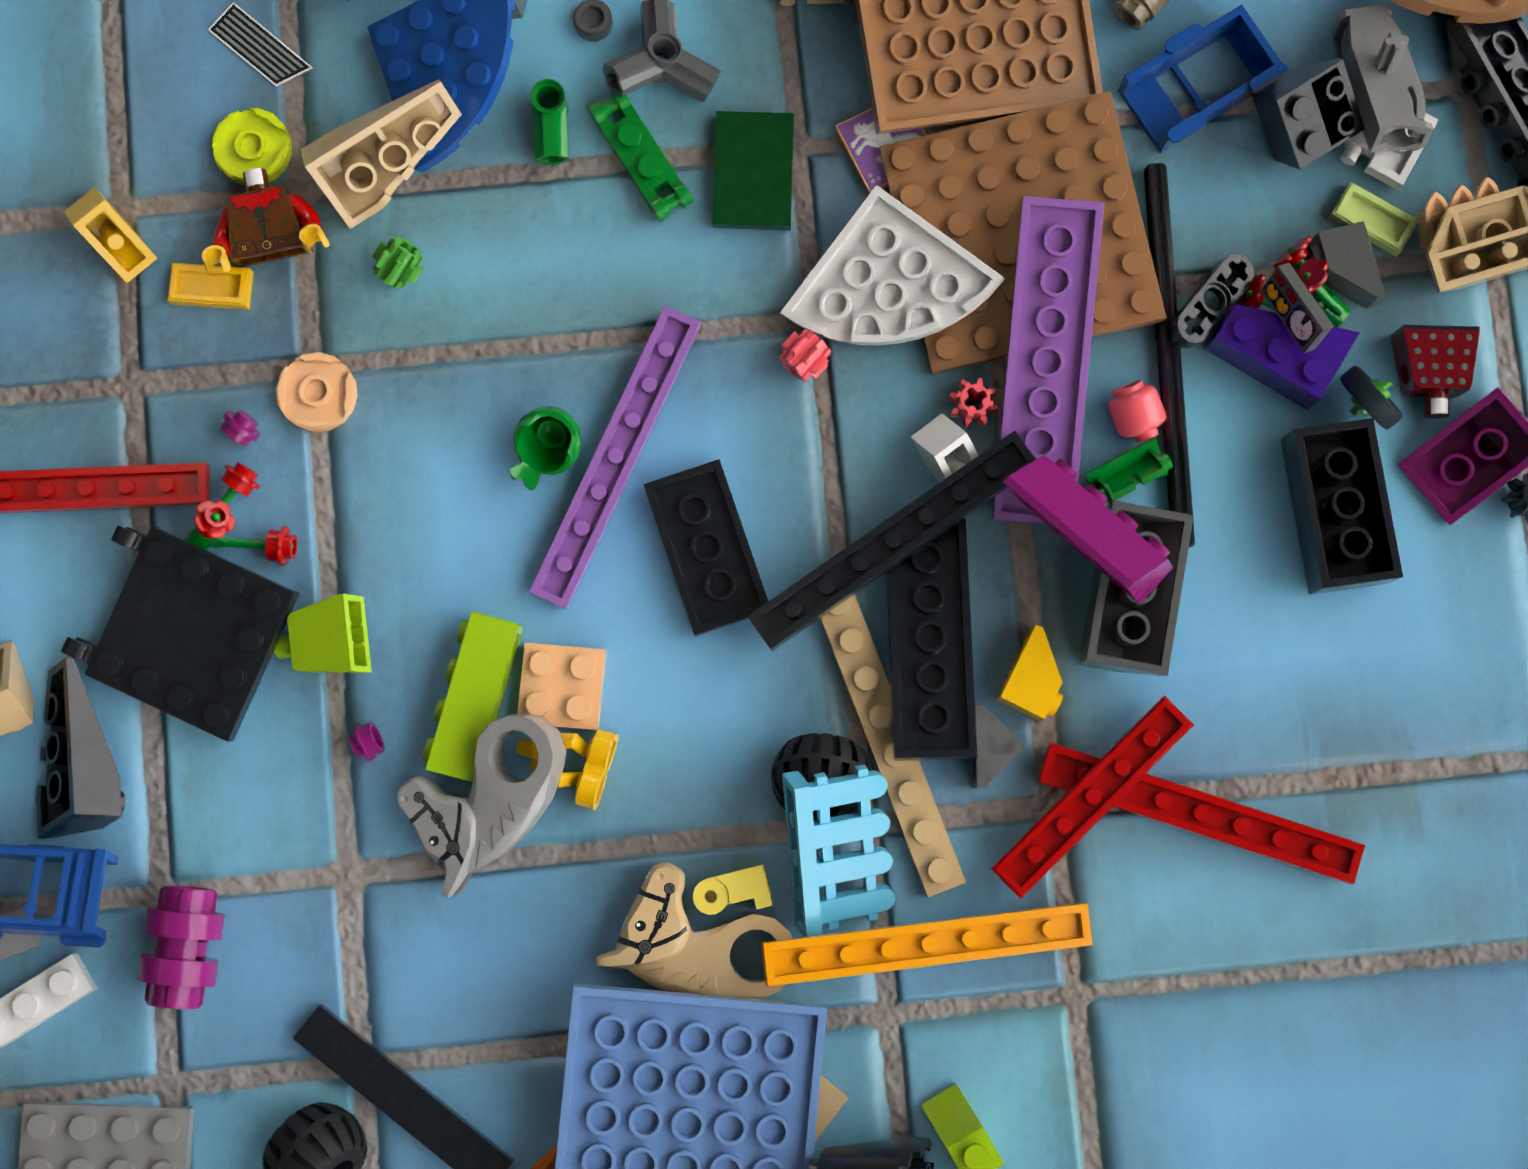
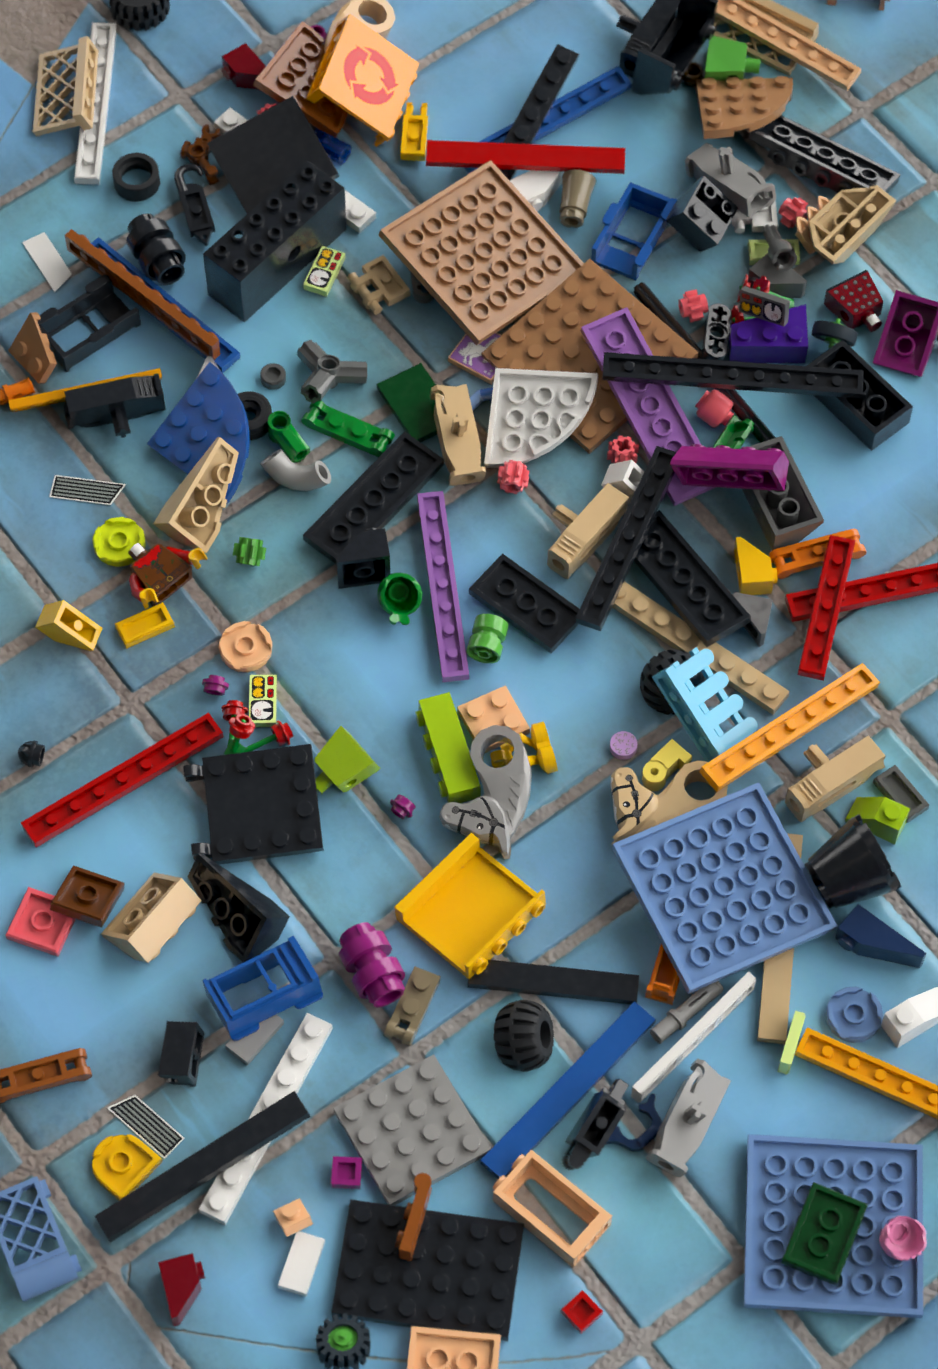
camera: 30 degrees left, 20 degrees down
none -> black tyre [238,391,272,440]
none -> tile [249,675,277,727]
none -> light grey cylinder [260,449,331,492]
none -> black plate [303,431,444,564]
none -> black slope [336,528,391,589]
none -> dark tan plate [384,966,441,1046]
none -> yellow panel [394,833,546,979]
none -> tan piece [430,384,486,486]
none -> bright green wheel [467,614,509,663]
none -> arm [470,387,493,411]
none -> tan piece [547,483,629,579]
none -> black plate [602,352,863,398]
none -> lavender tile [610,731,637,760]
none -> coral gear [678,289,708,323]
none -> dark grey piece [763,224,797,271]
none -> orange plate [768,529,867,579]
none -> coral gear [778,197,808,228]
none -> tan piece [785,735,886,822]
none -> dark grey tile [873,765,929,823]

